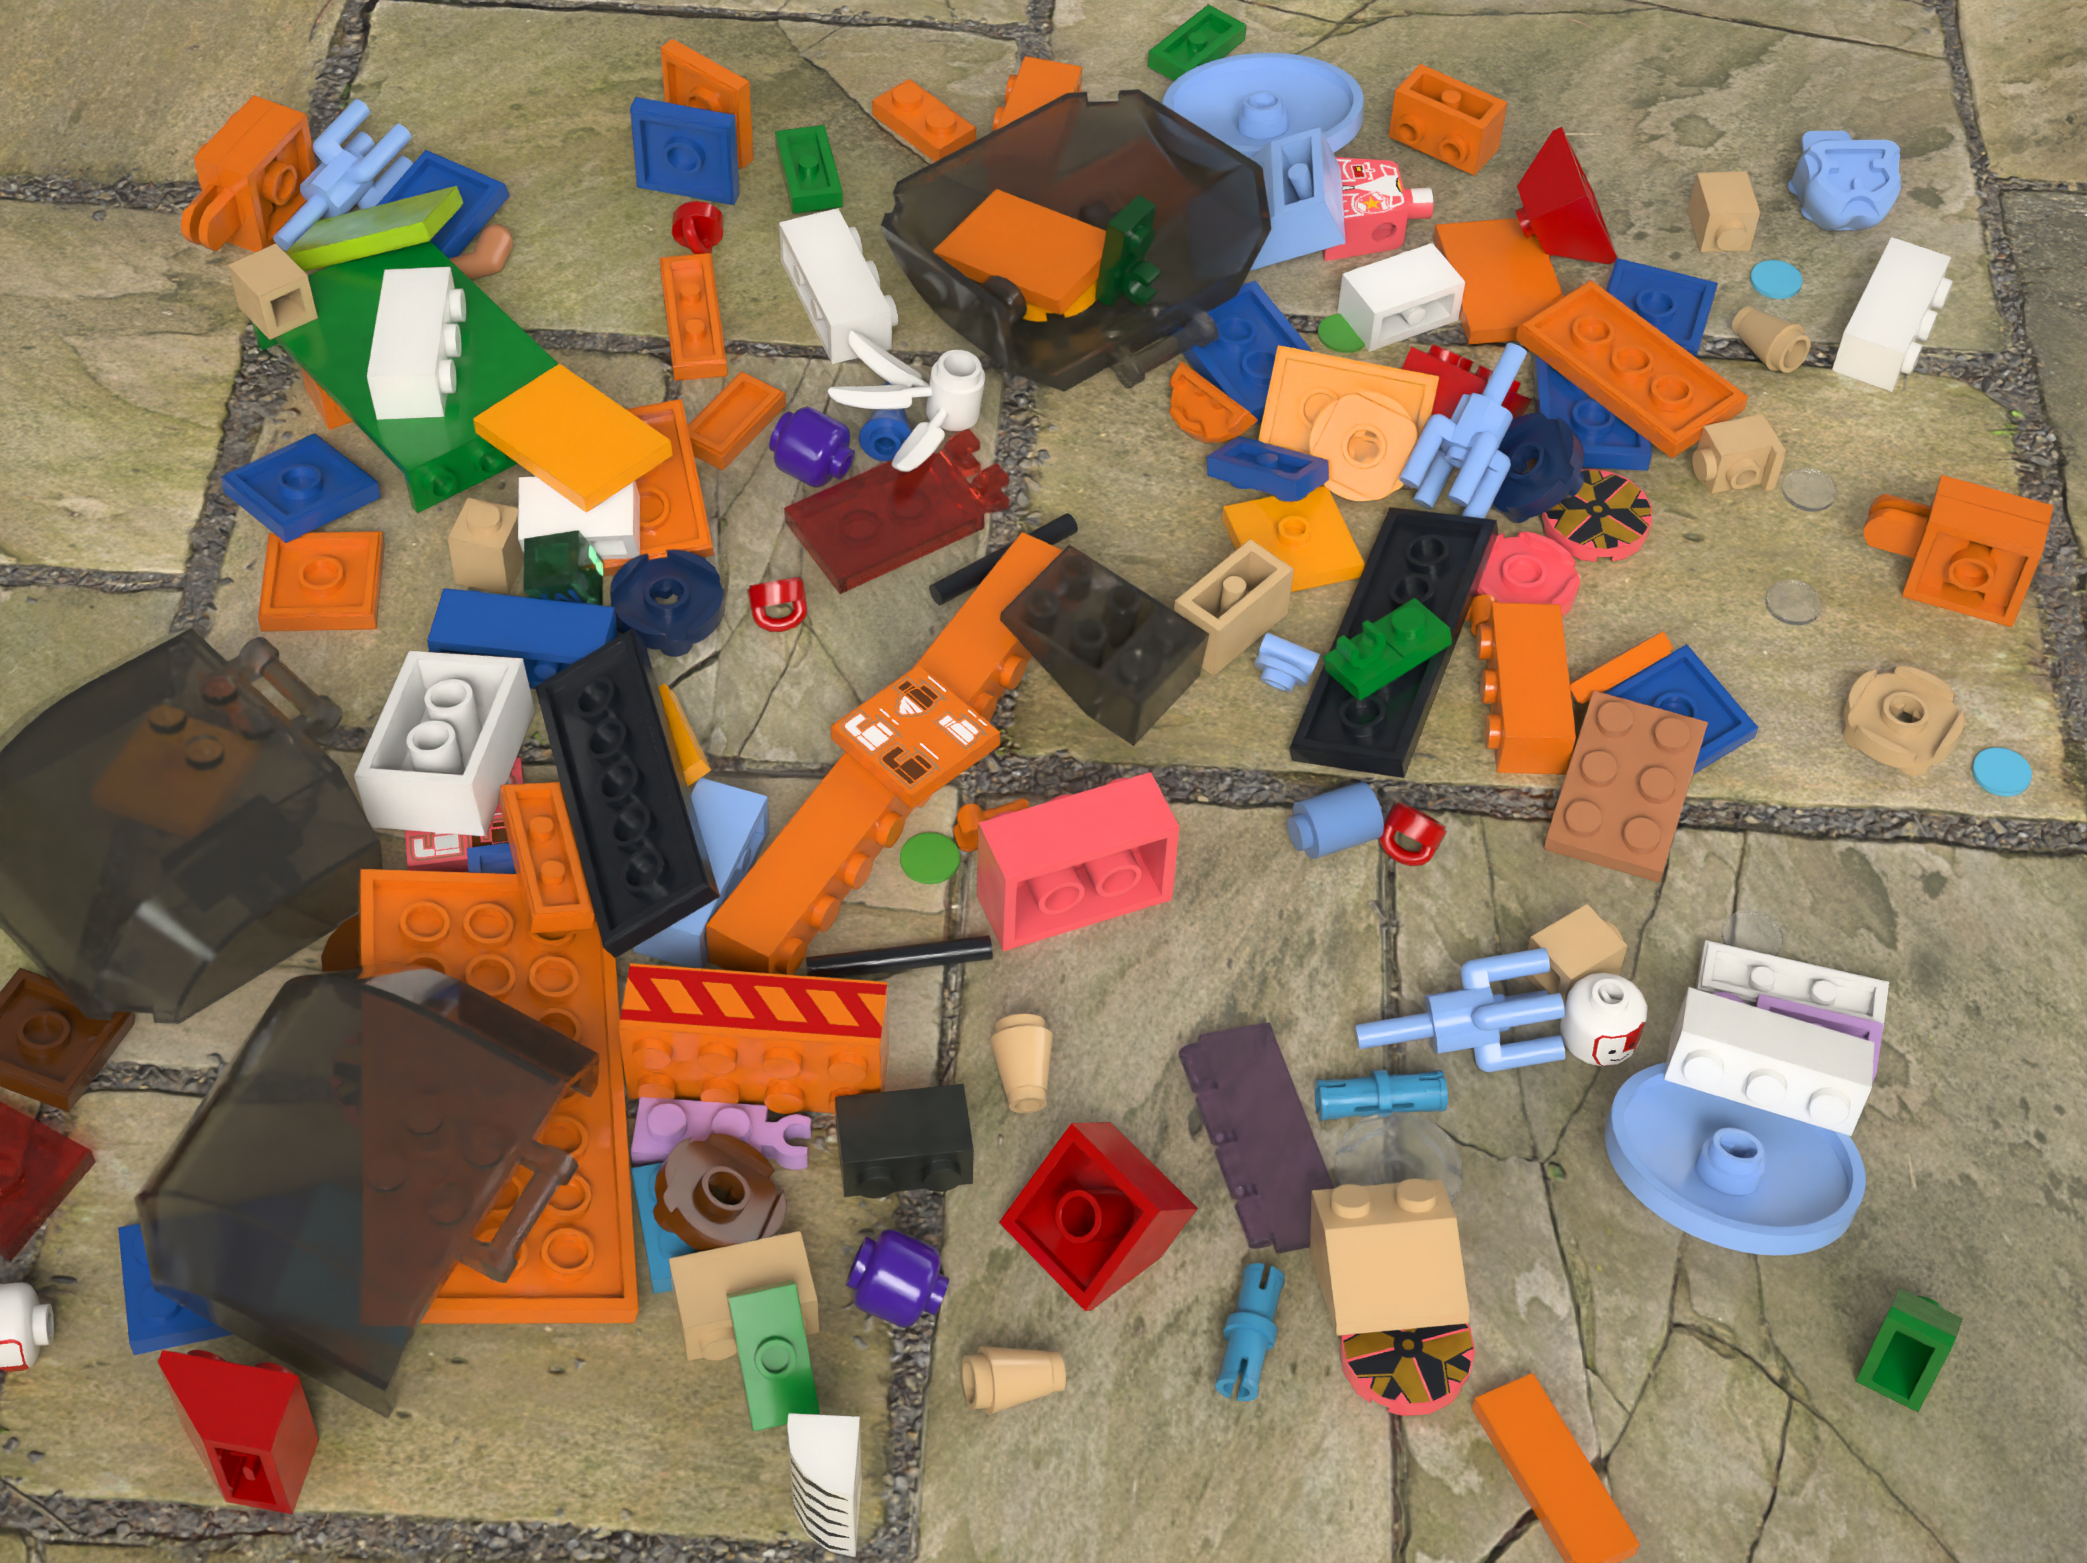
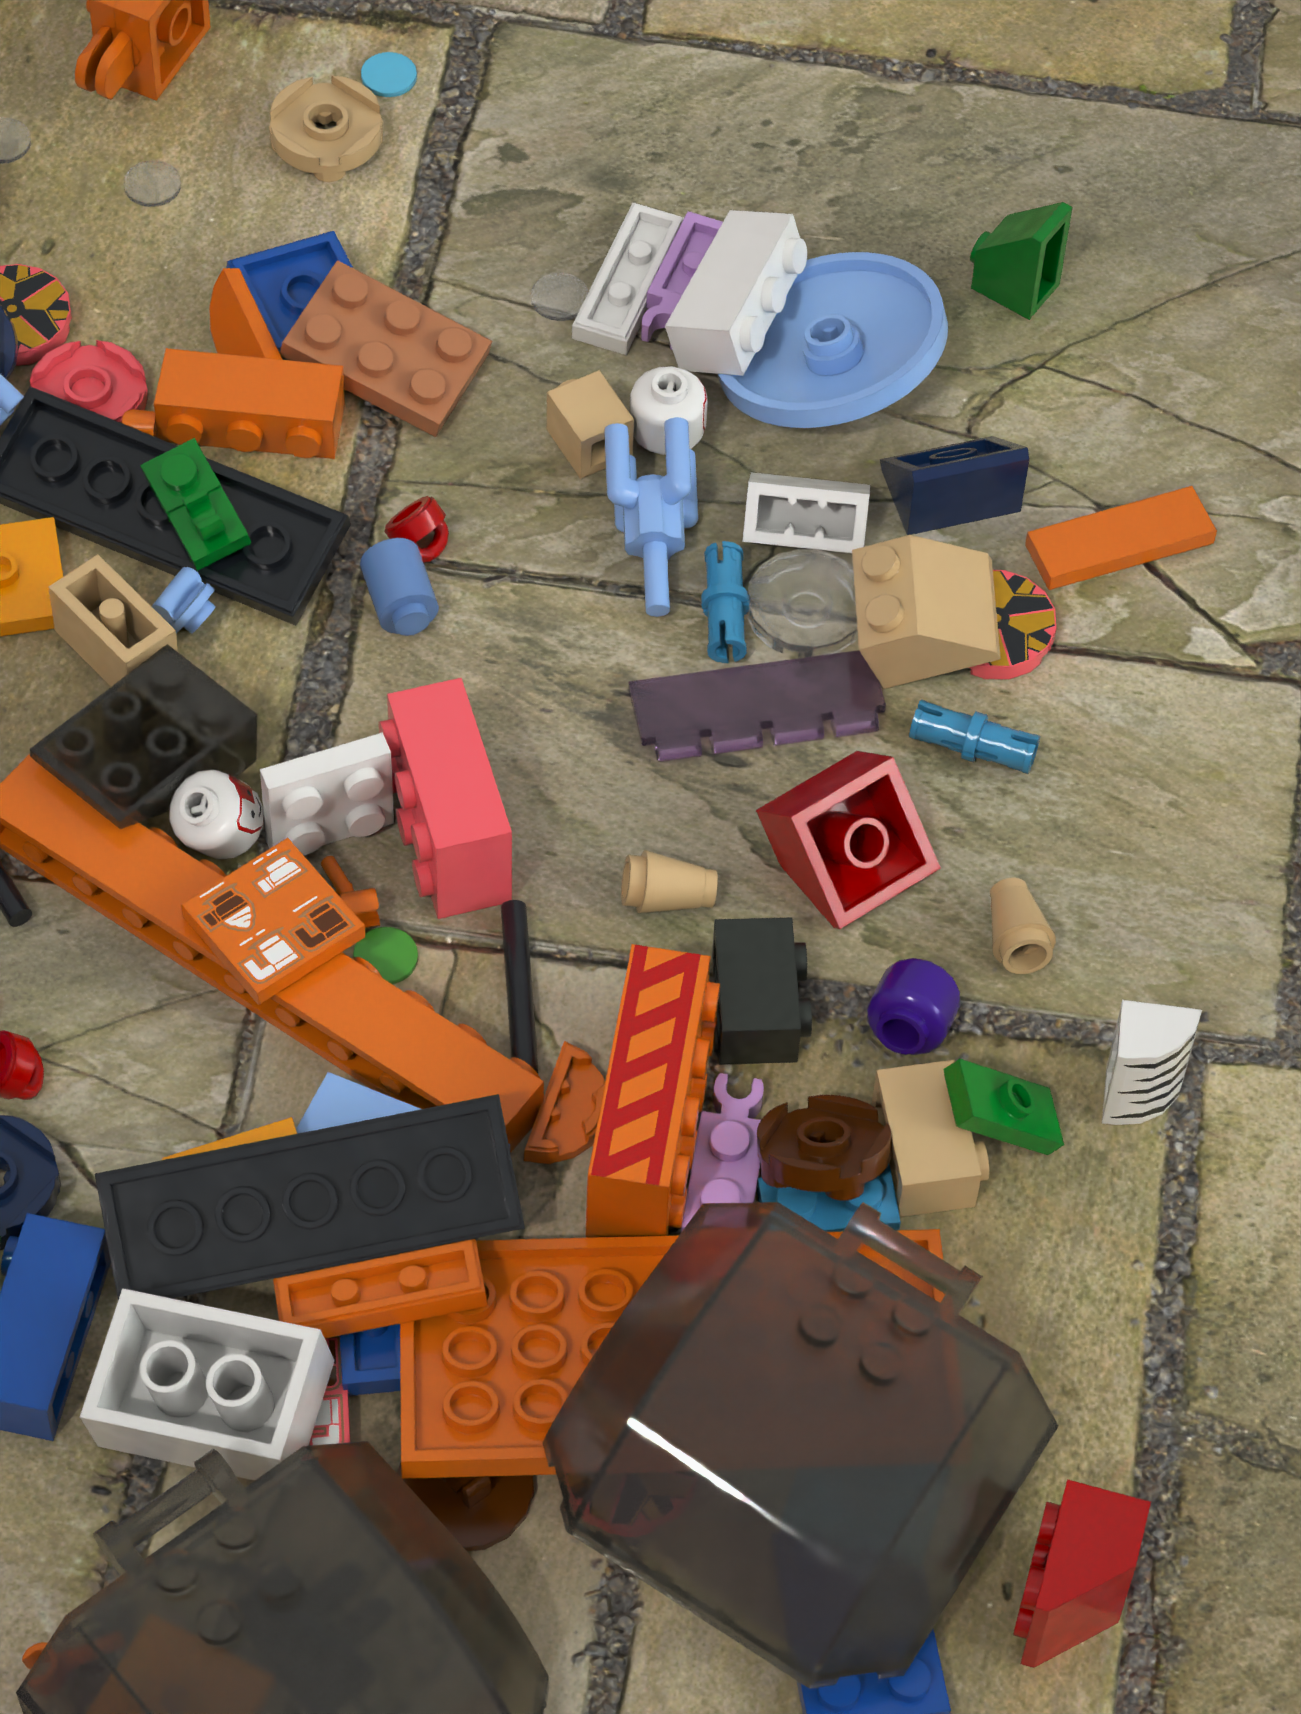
camera: 85 degrees left, 5 degrees up
none -> white head [169,770,264,859]
none -> white plate [260,732,394,855]
none -> white brick [742,472,870,553]
none -> dark blue slope [880,436,1029,535]

